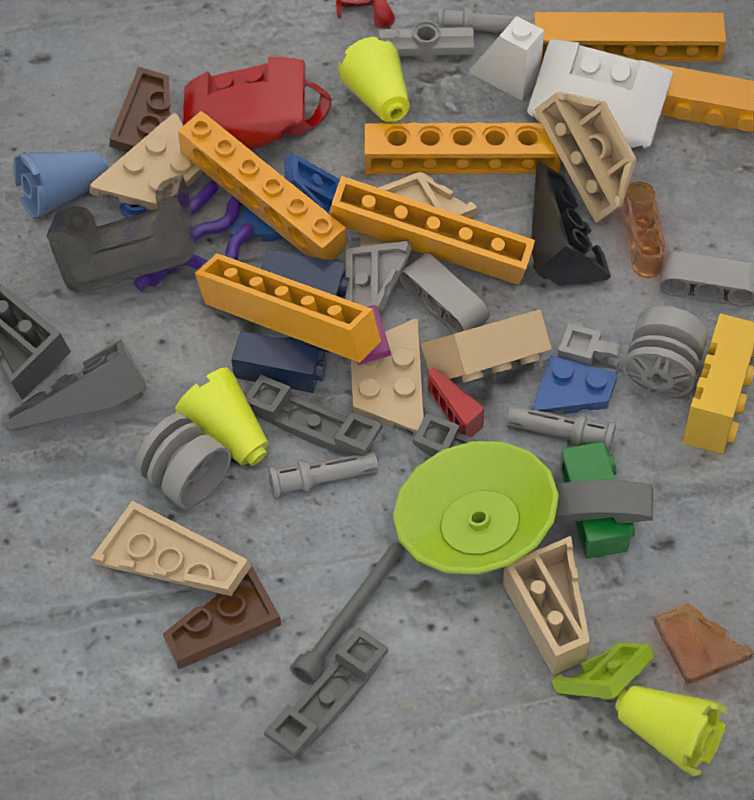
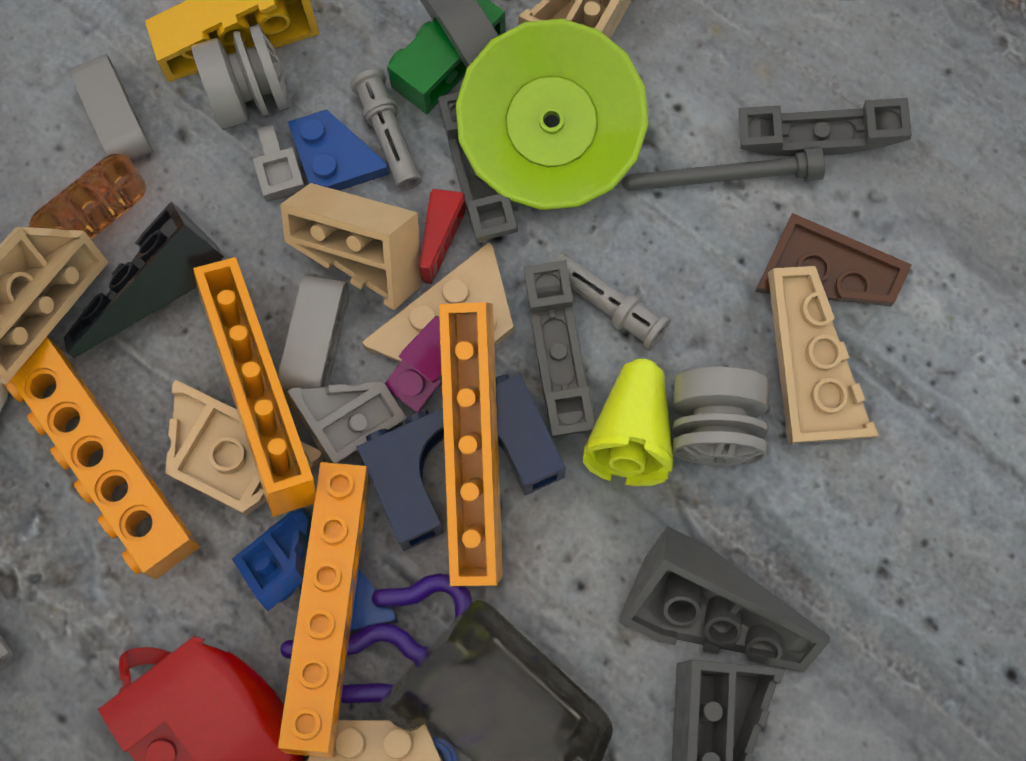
camera: 125 degrees left, 15 degrees up
neon yellow cone [338,37,410,123] -> none

